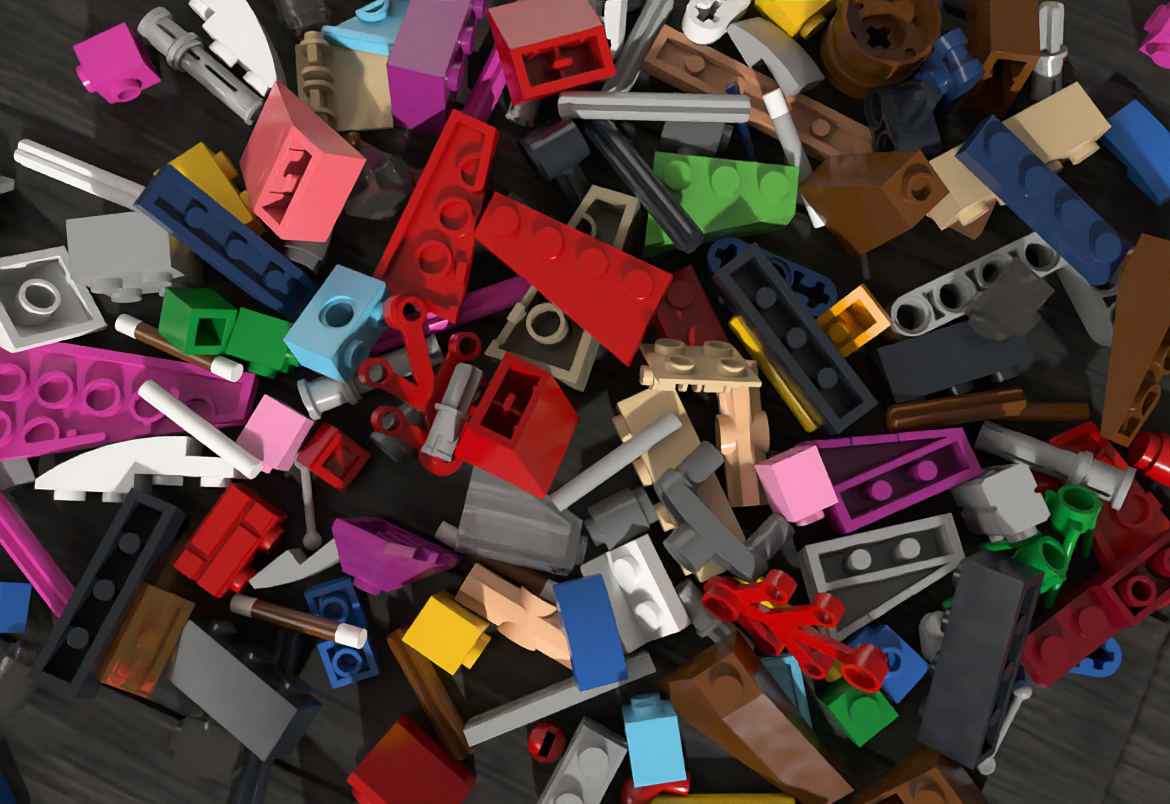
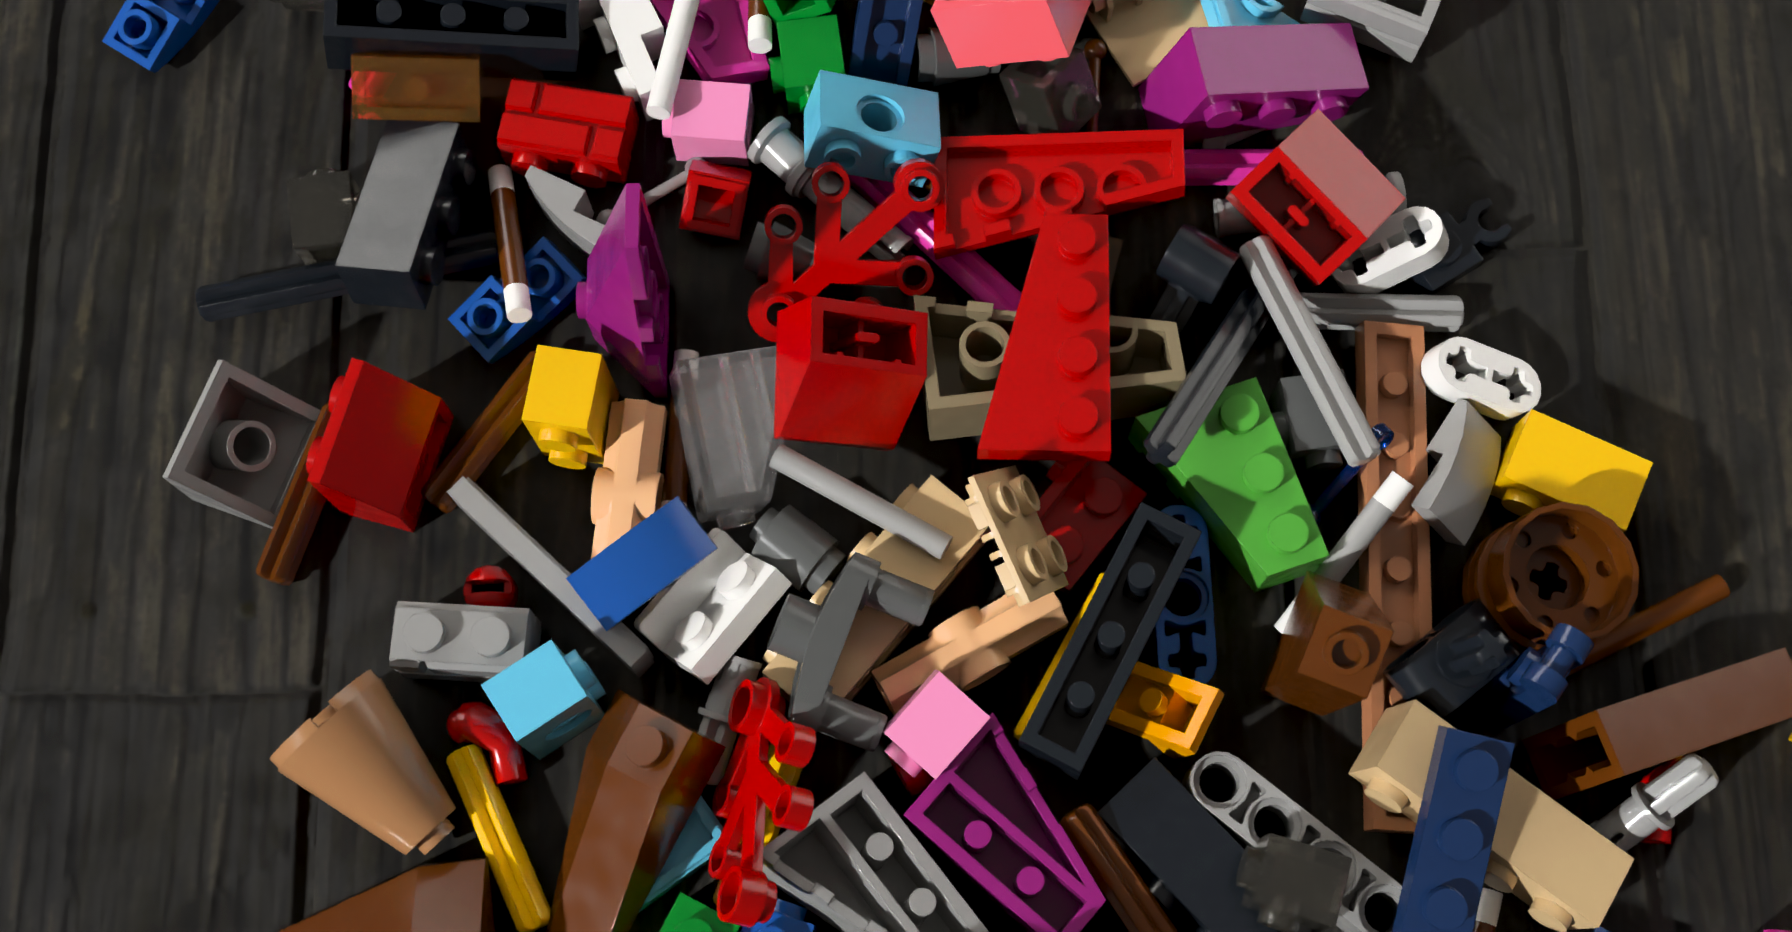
camera: 65 degrees right, 10 degrees down
light grey axle [421,363,484,462] -> none

